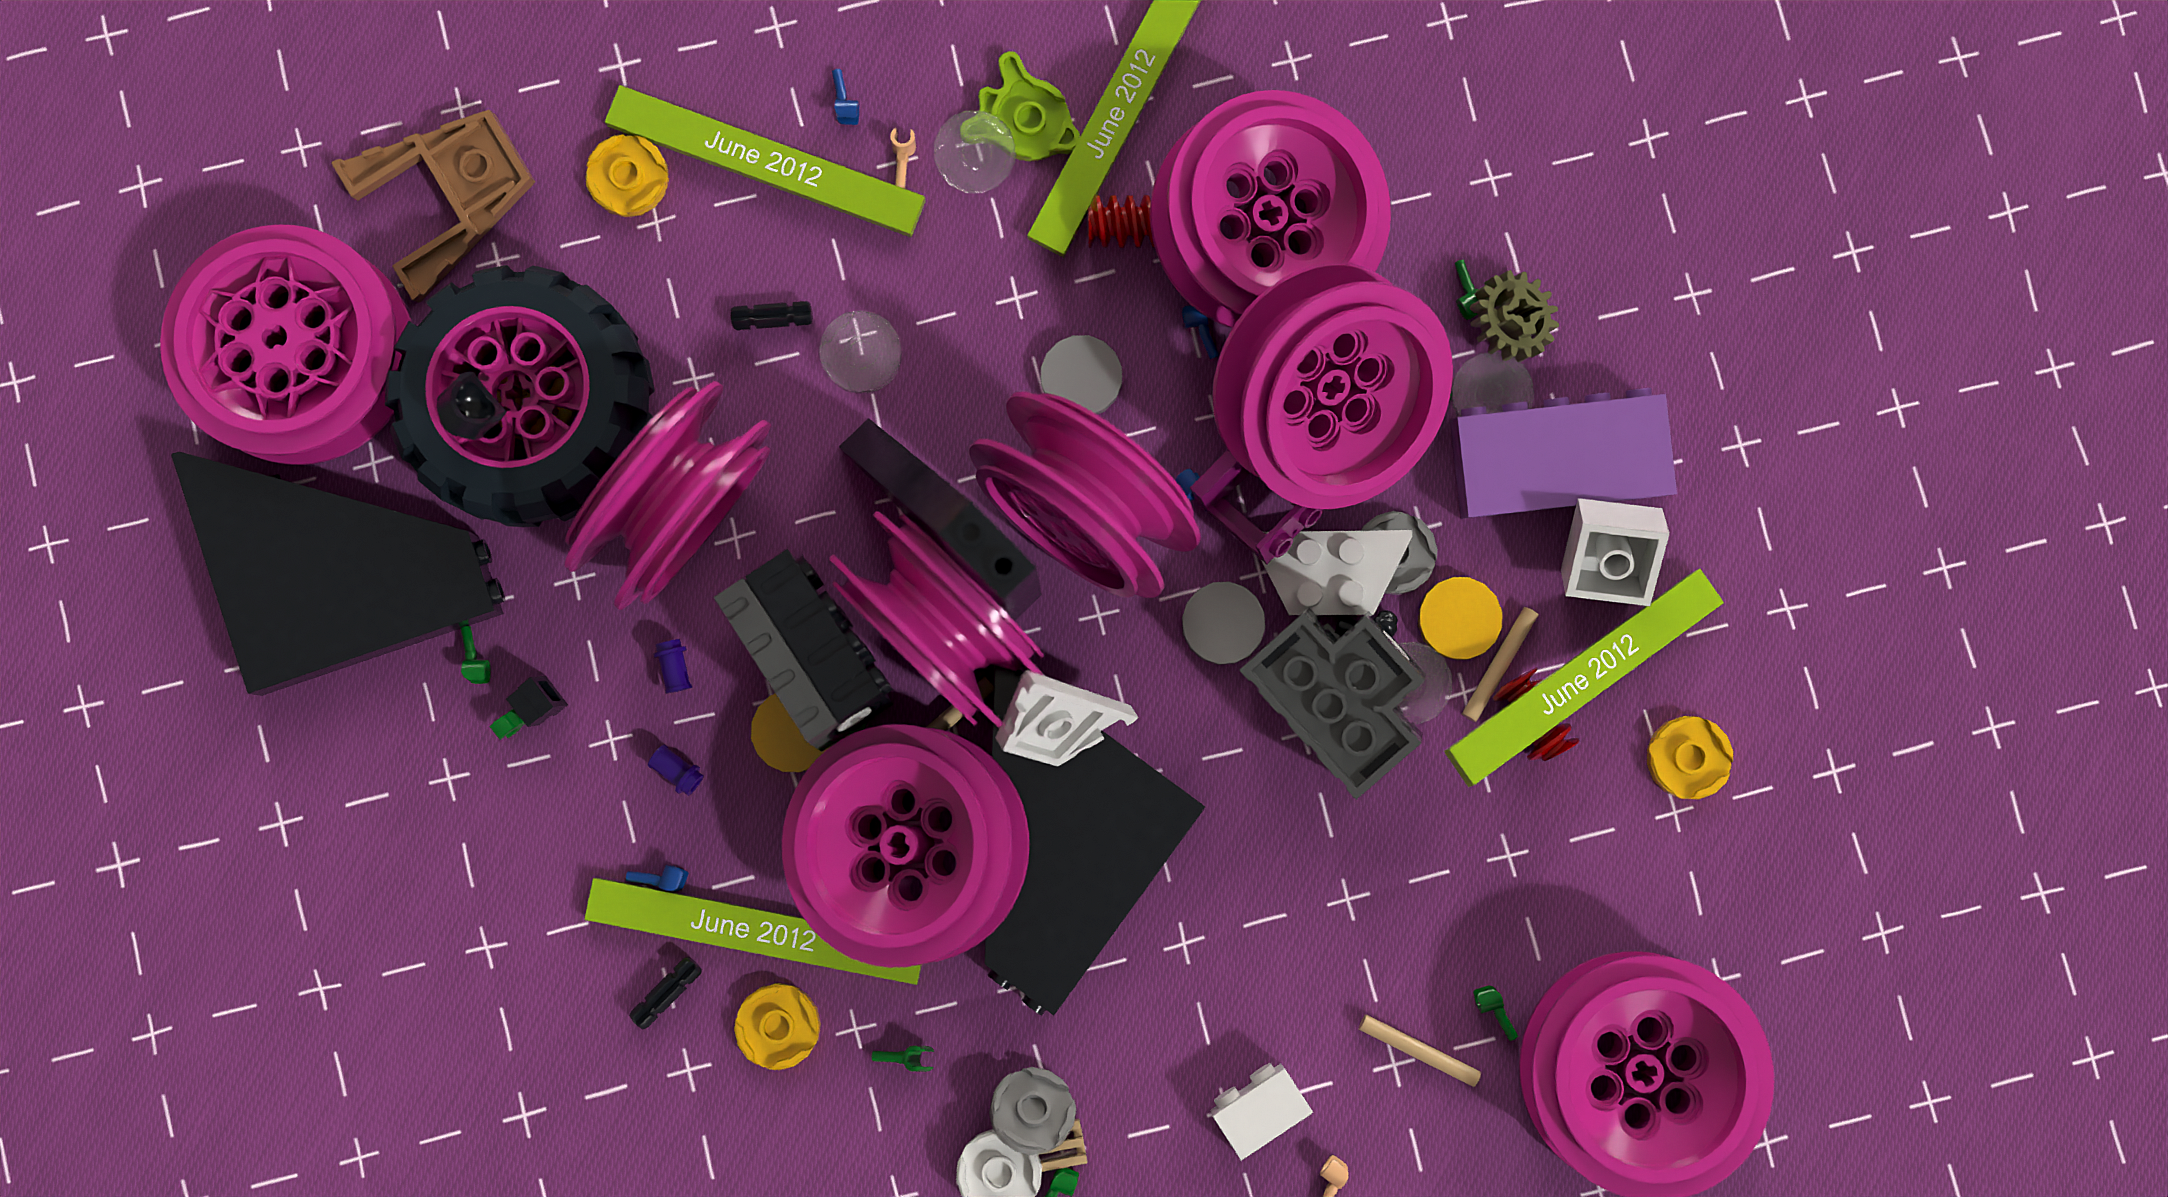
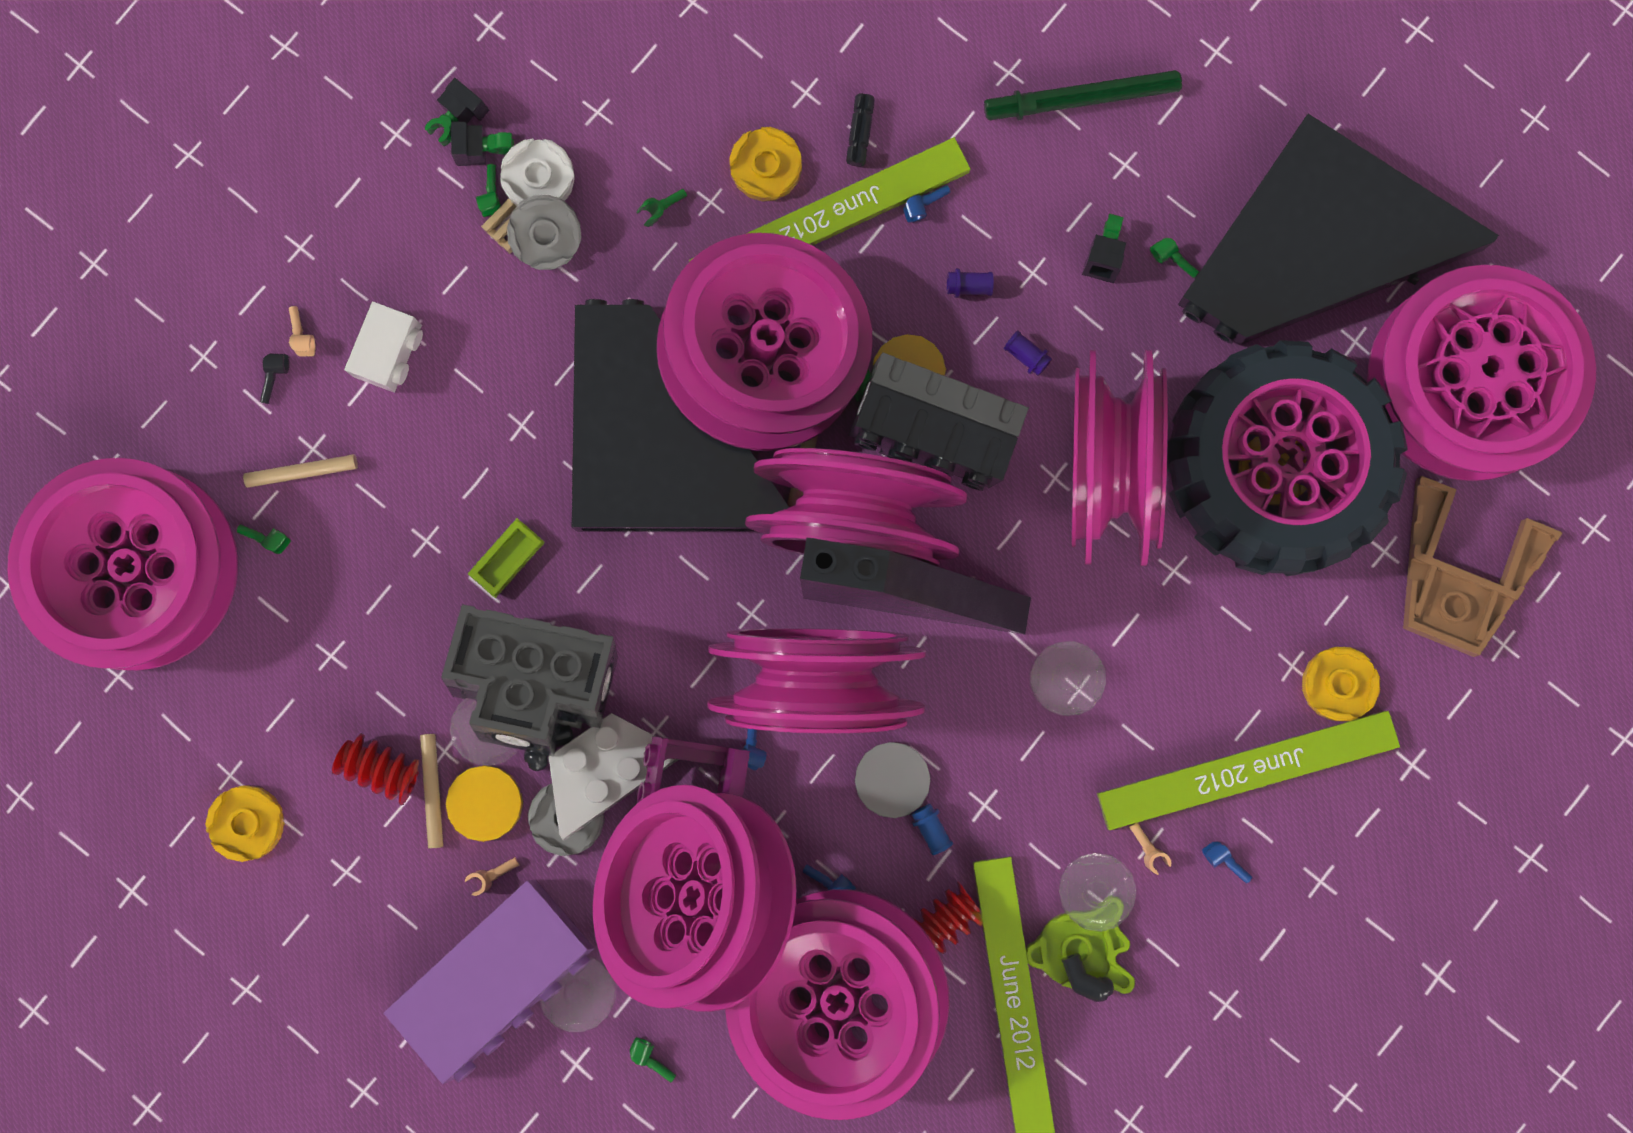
camera: 150 degrees right, 0 degrees up
black piece [436,372,506,440] -> none
black axle [730,301,813,330] -> none
white wing [996,671,1138,766] -> none
light grey tile [1182,581,1265,665] -> none
lime tile [1444,569,1724,787] -> none
olive gear [1470,270,1559,362] -> none
white brick [1561,498,1669,606] -> none
none -> black hand [259,353,289,404]
none -> light nougat hand [465,857,519,896]
none -> lime tile [468,518,545,598]
none -> blue pin [911,804,953,855]
none -> dark green axle [984,70,1182,121]
none -> black arm [1061,953,1114,1002]

